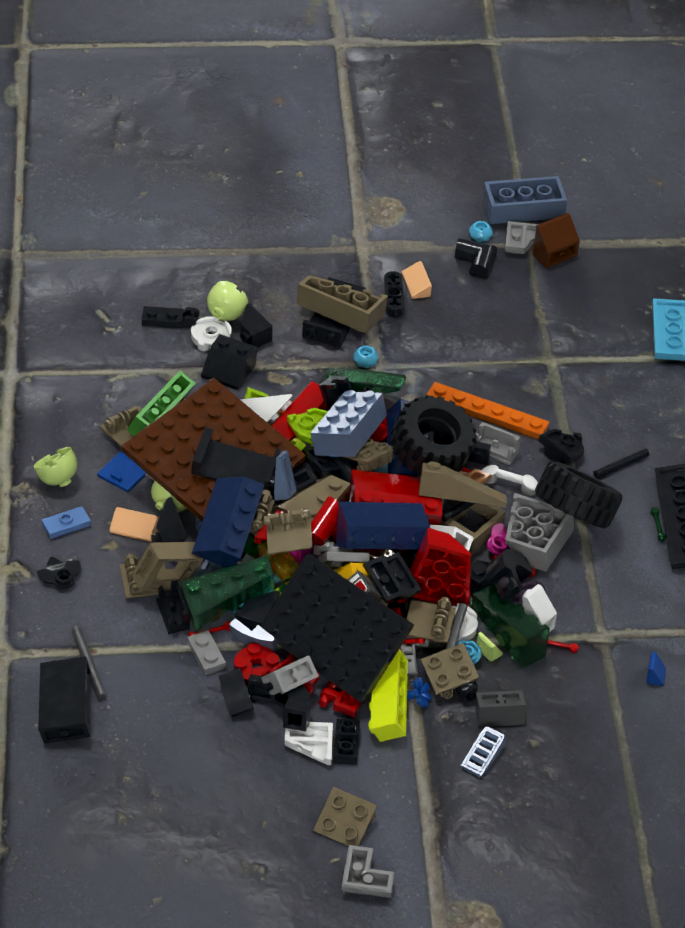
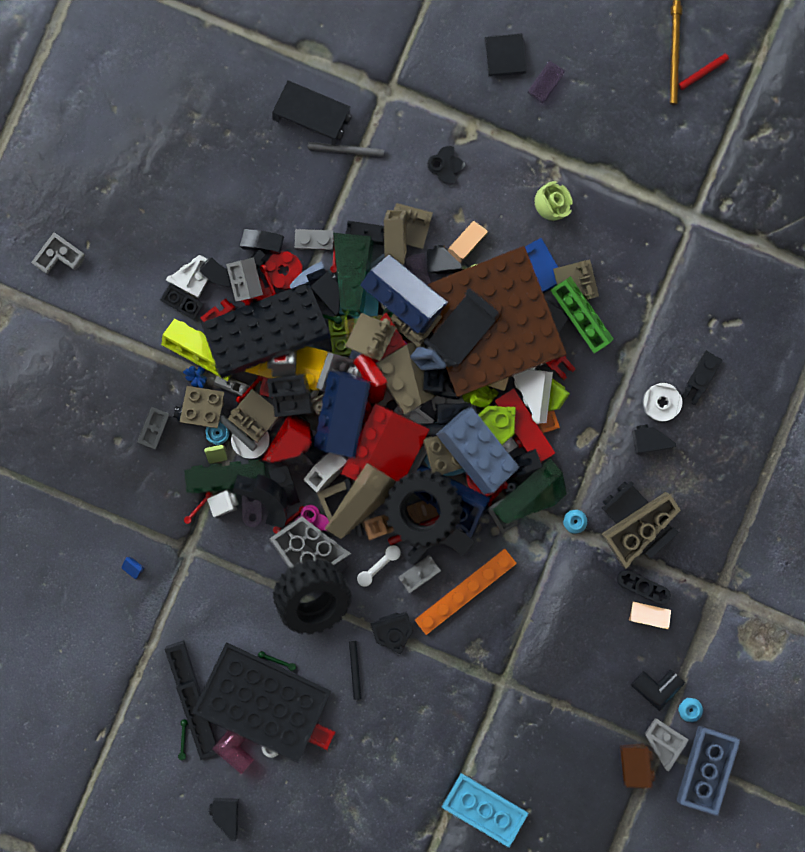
camera: 120 degrees right, 40 degrees up
medium blue plate [42,506,91,539] -> none
black slope [201,334,257,390] -> none
yellowish green cylinder [207,281,248,322] -> none
dark tan hinge [313,786,377,846] -> none
slope [461,726,506,778] -> none

